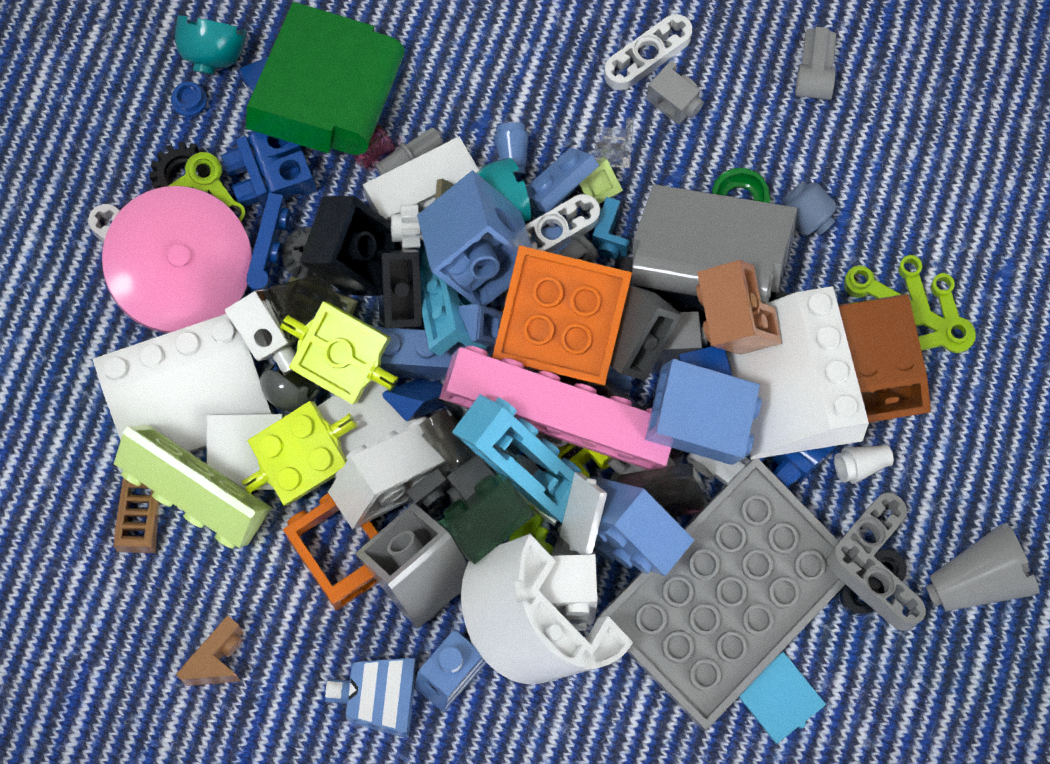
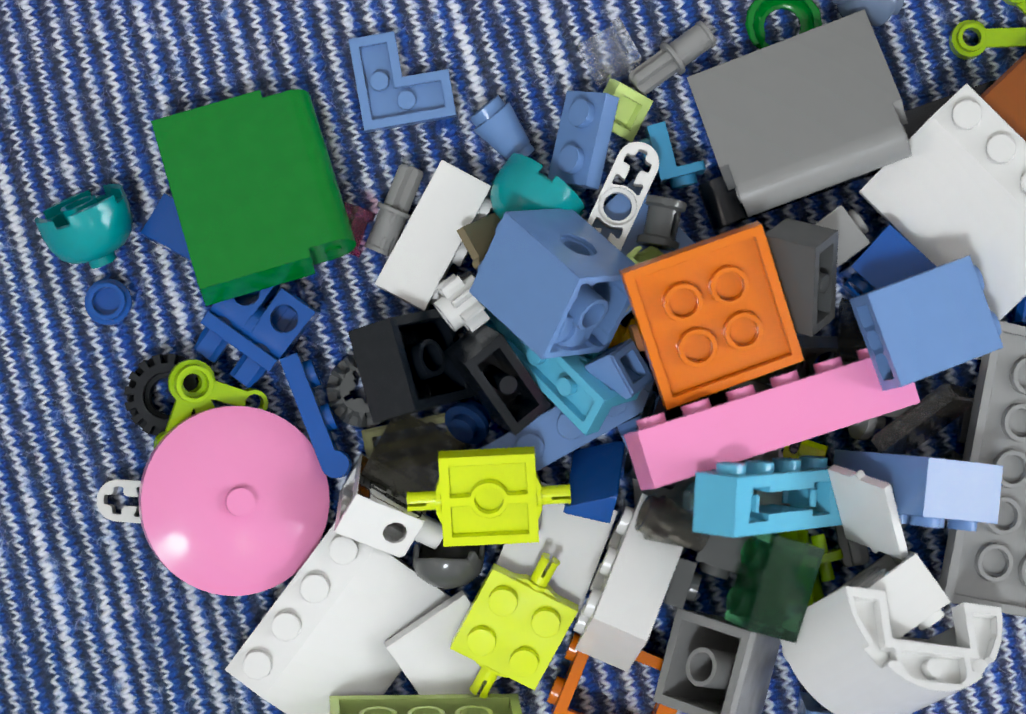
camera: 30 degrees left, 15 degrees up
nougat brick [696,260,782,355] -> none
none -> medium blue plate [348,31,457,133]
none -> dark blue plate [445,399,491,444]
none -> light grey axle [628,21,717,95]

